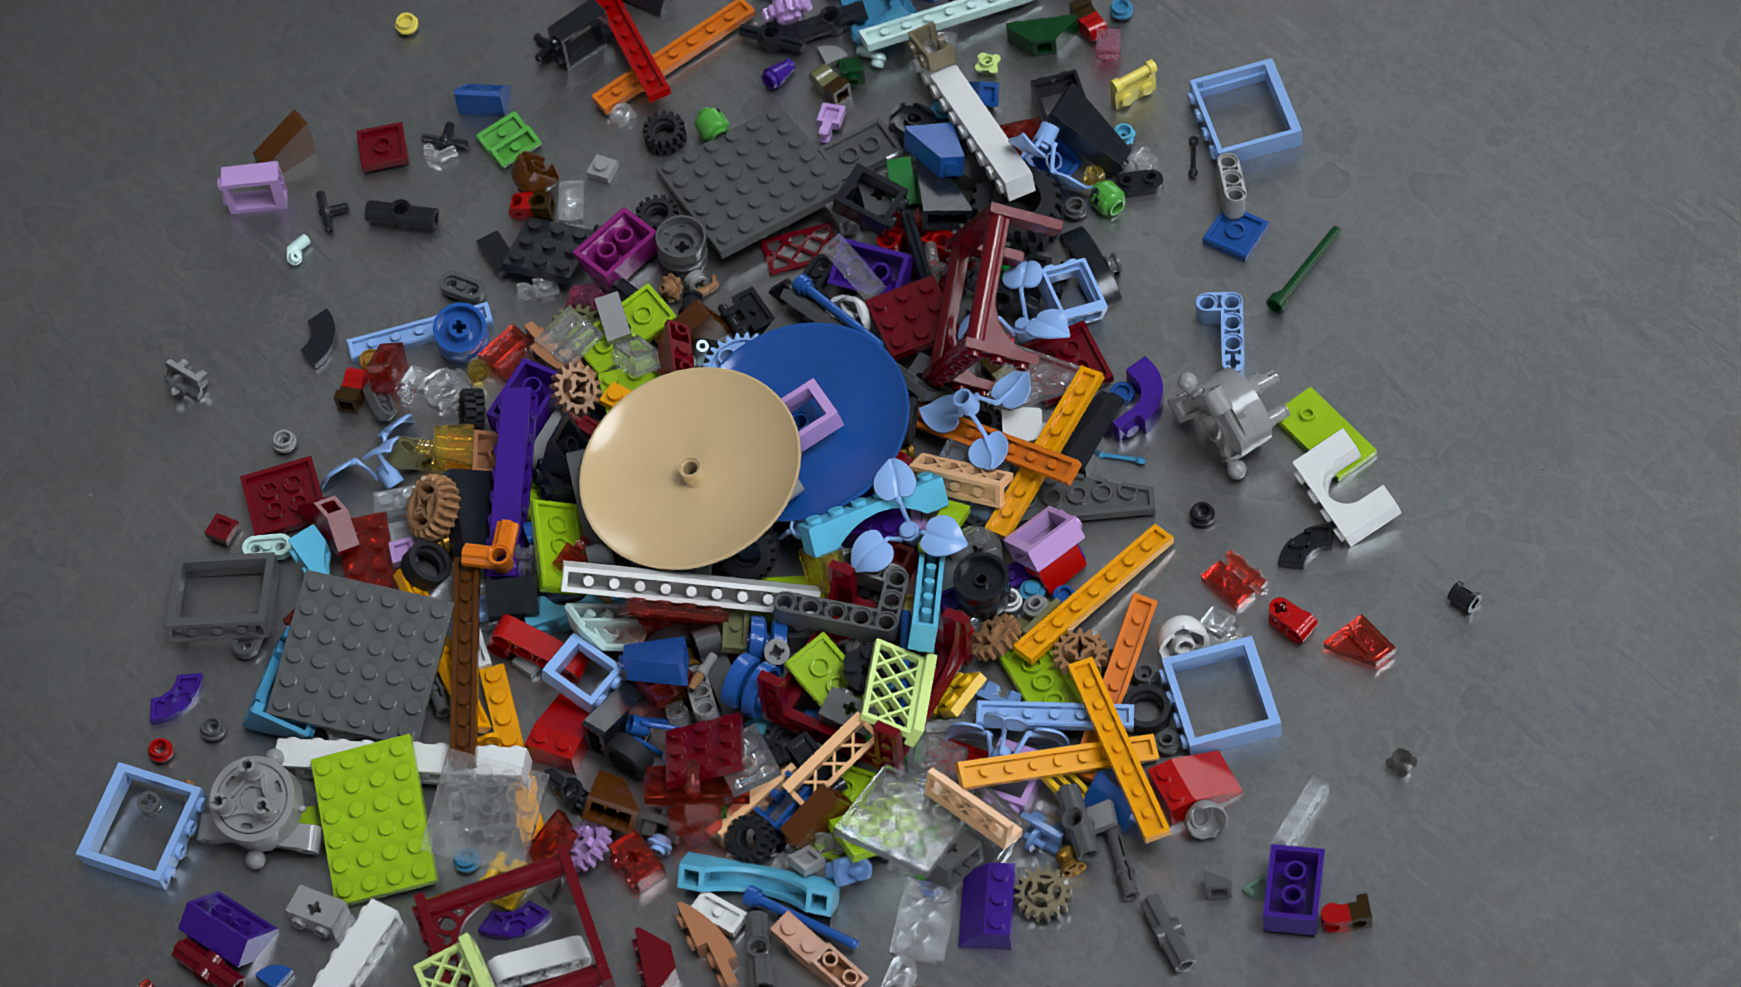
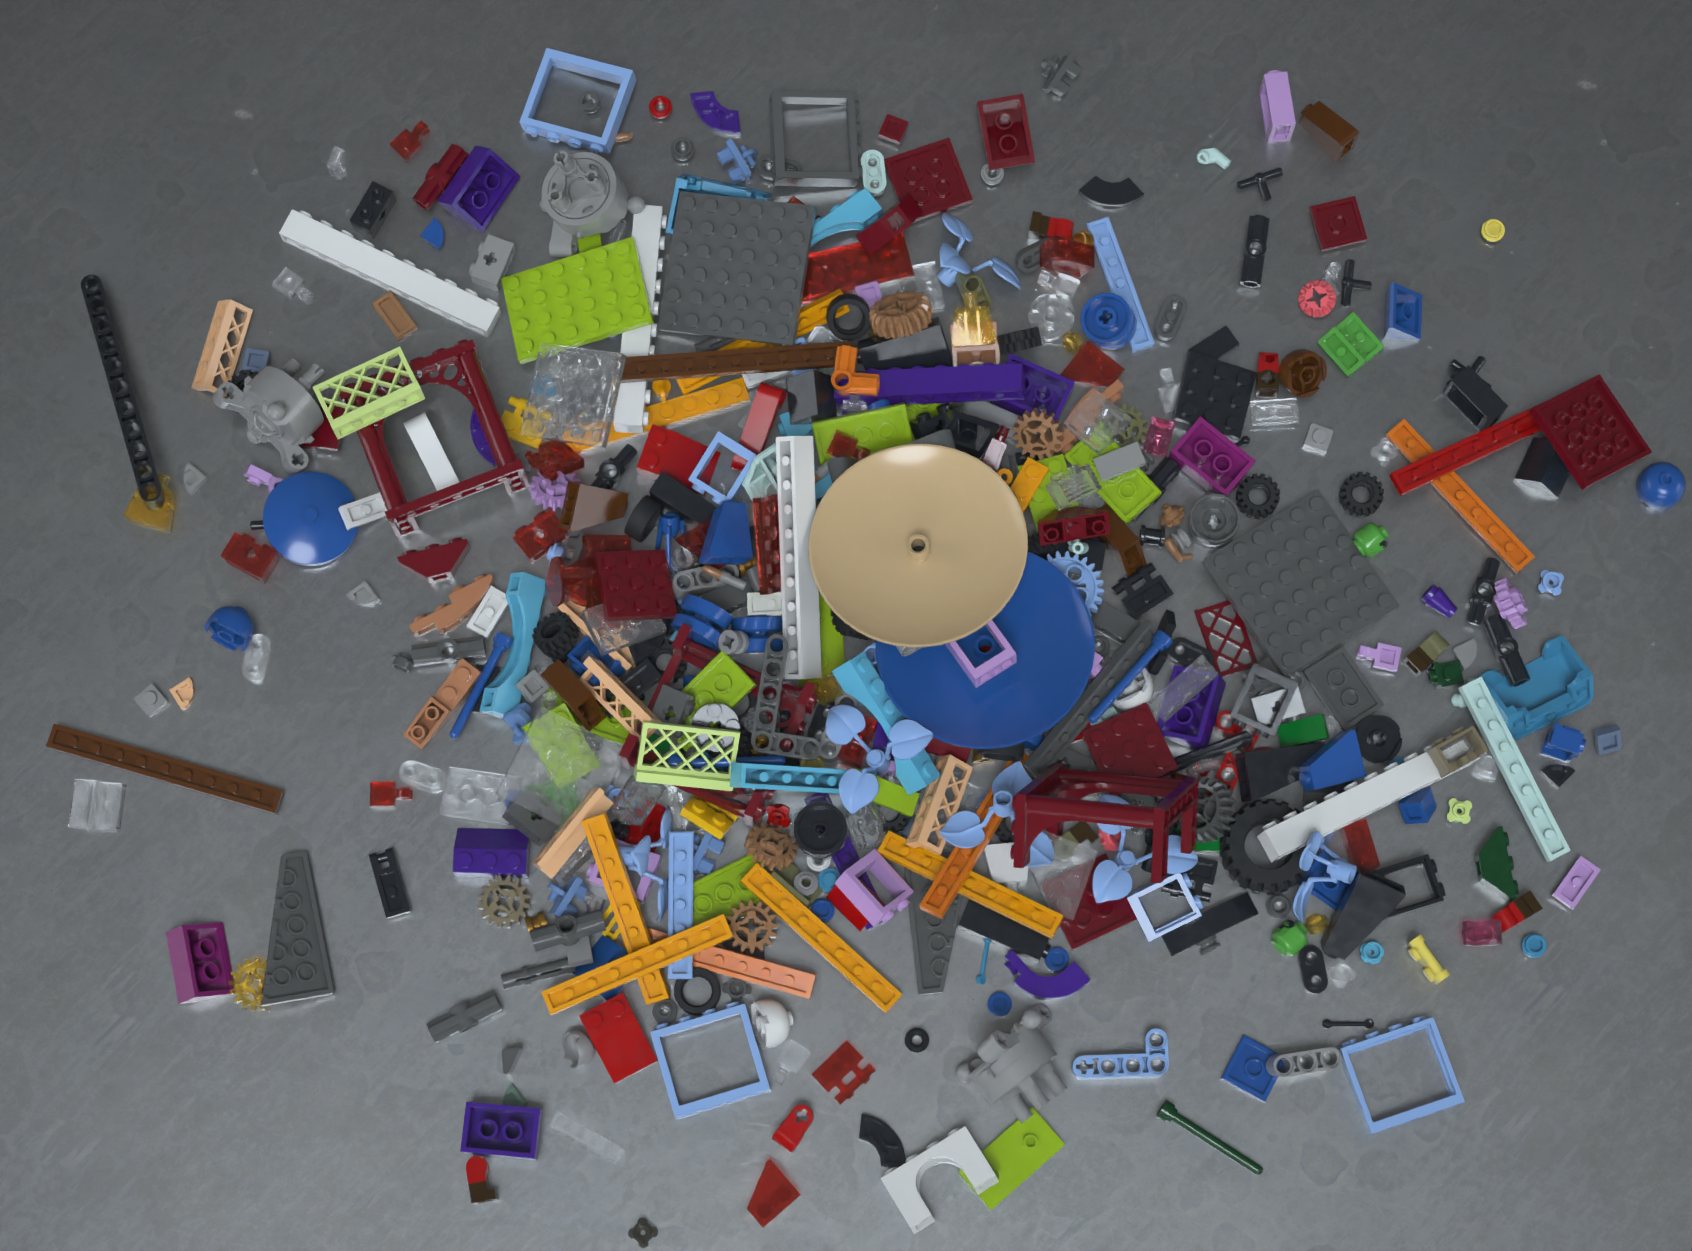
camera: 80 degrees right, 20 degrees up
none -> medium blue hips [717,138,758,184]
none -> dark red slope [976,94,1035,171]
none -> blue tile [987,992,1012,1017]
none -> coral gear [1298,280,1336,317]

